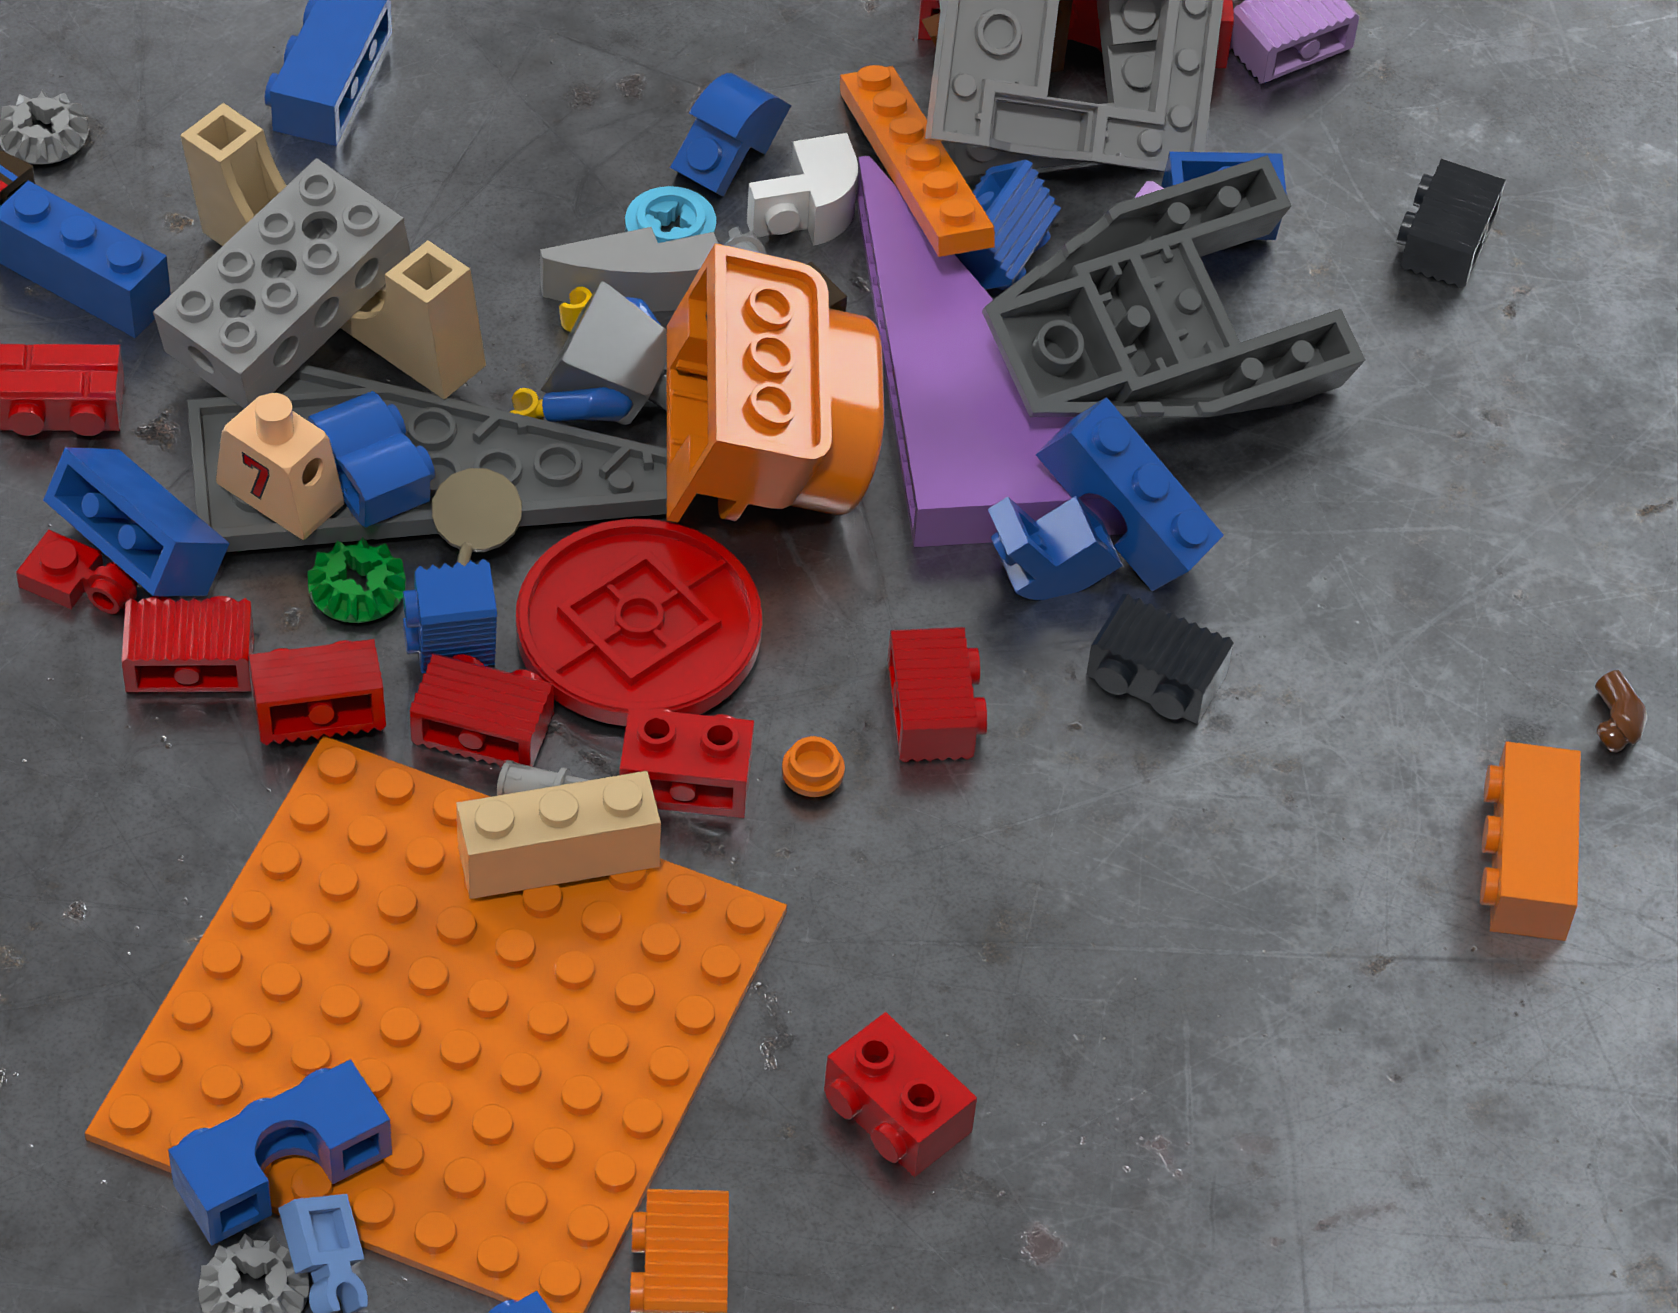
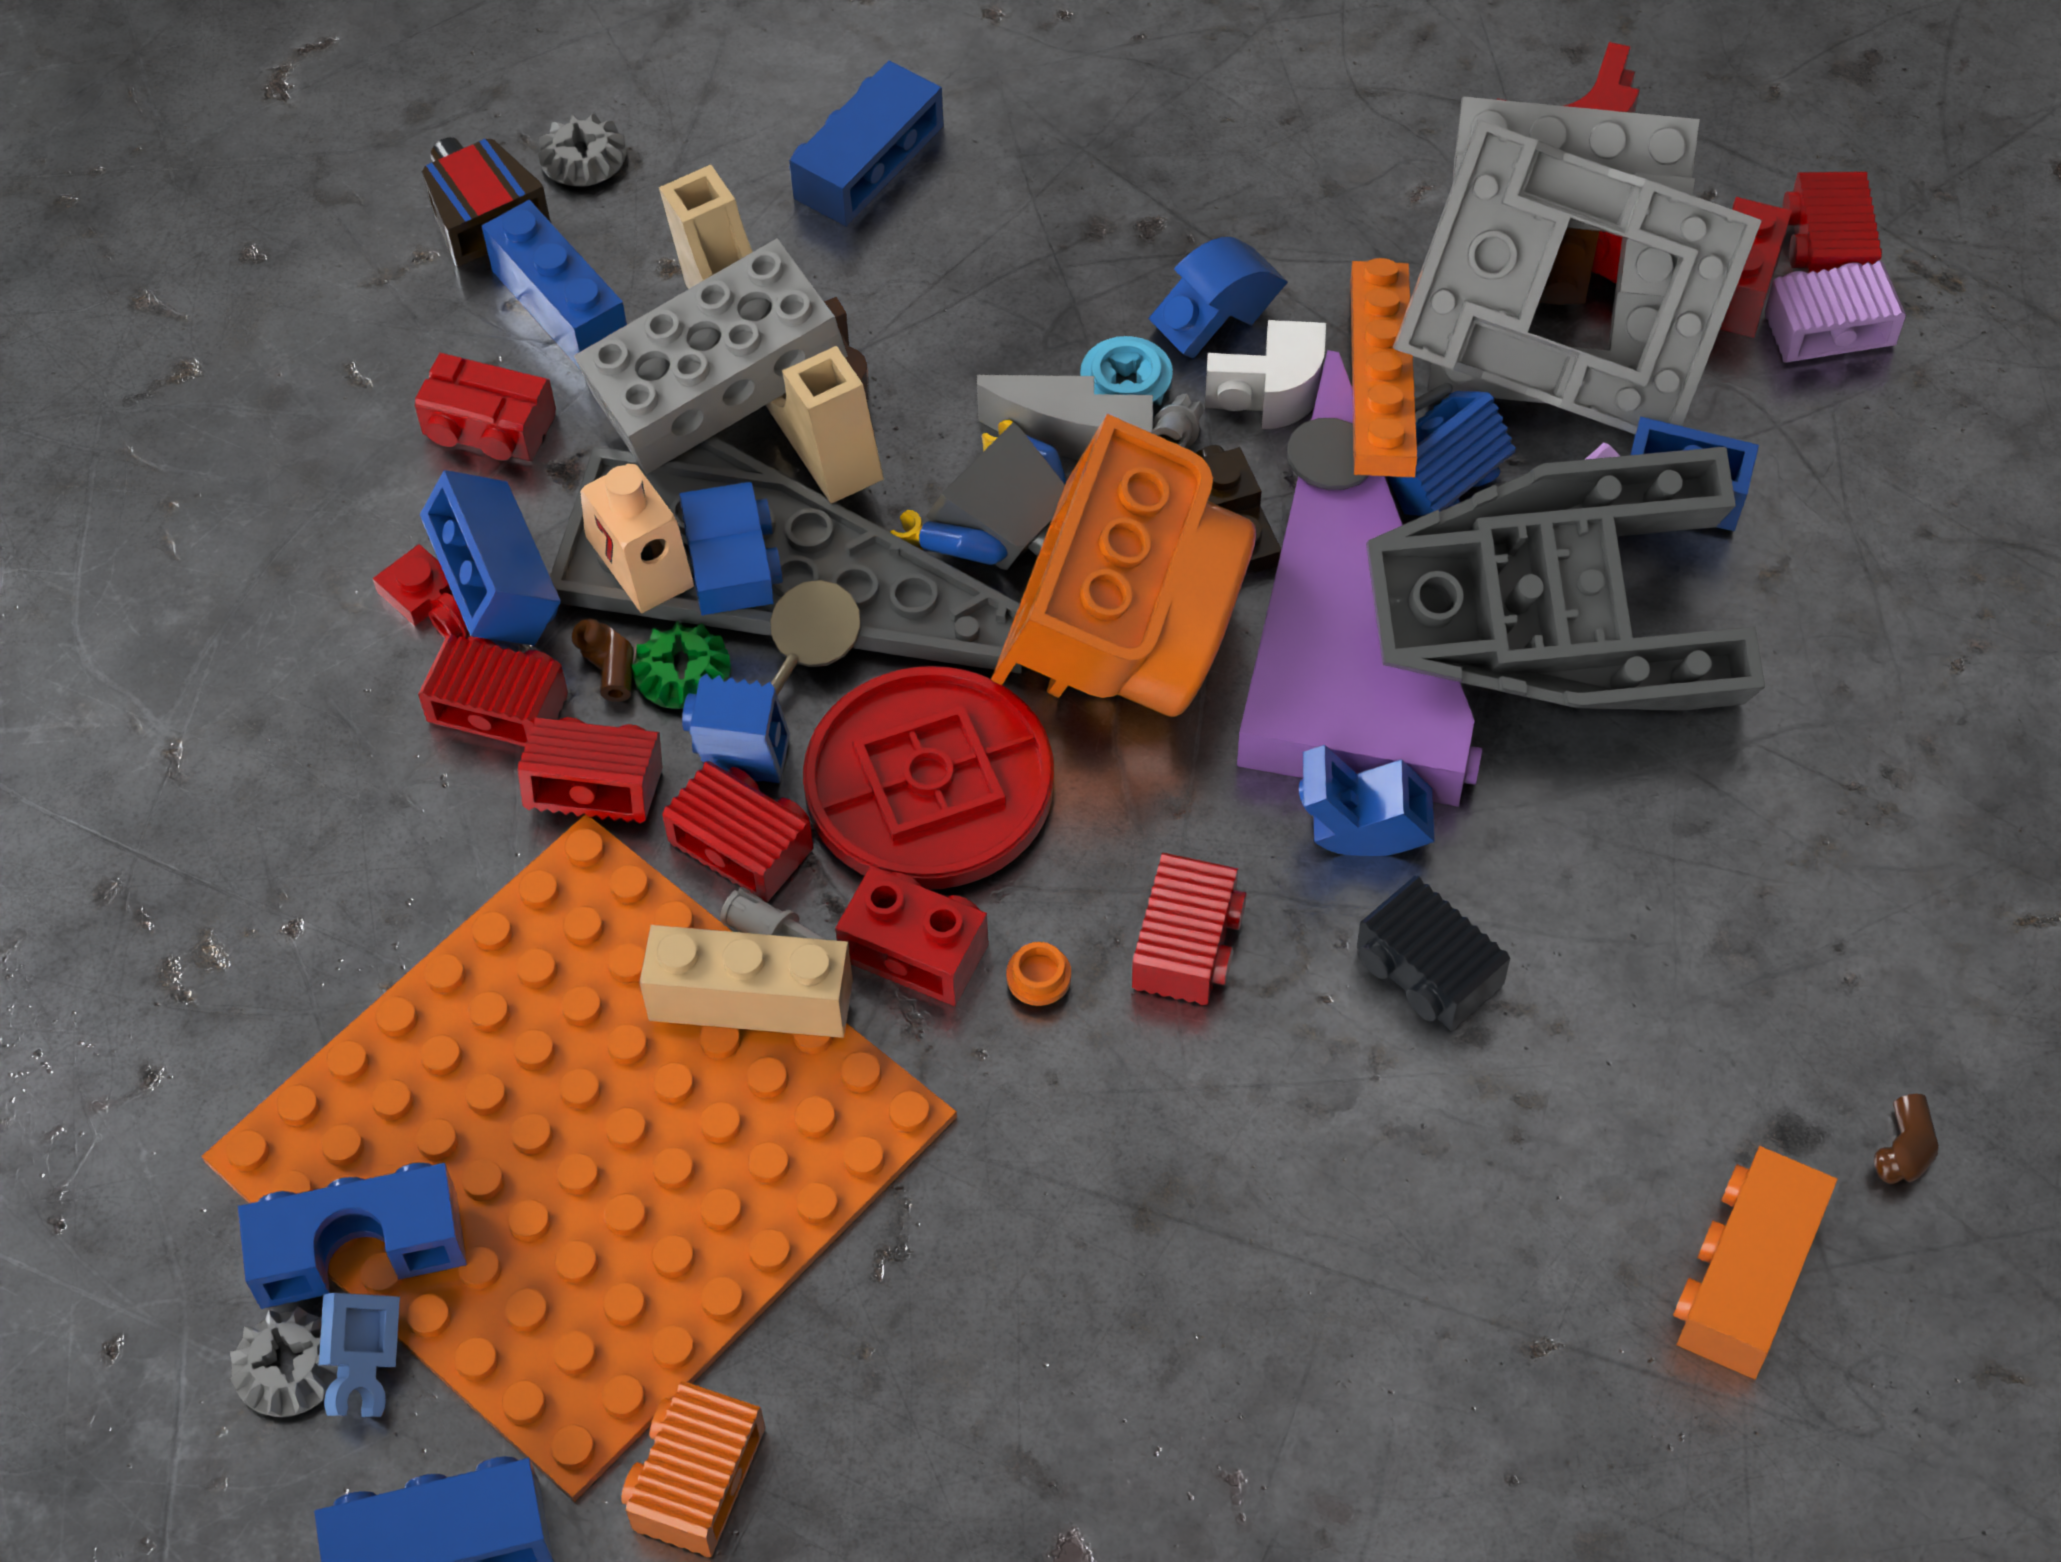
camera: 25 degrees right, 5 degrees up
red brick [824,1012,977,1177] -> none
blue arch [1035,397,1224,591] -> none
black brick [1396,159,1506,288] -> none
none -> reddish brown arm [572,618,634,702]
none -> dark grey piece [1287,383,1453,490]

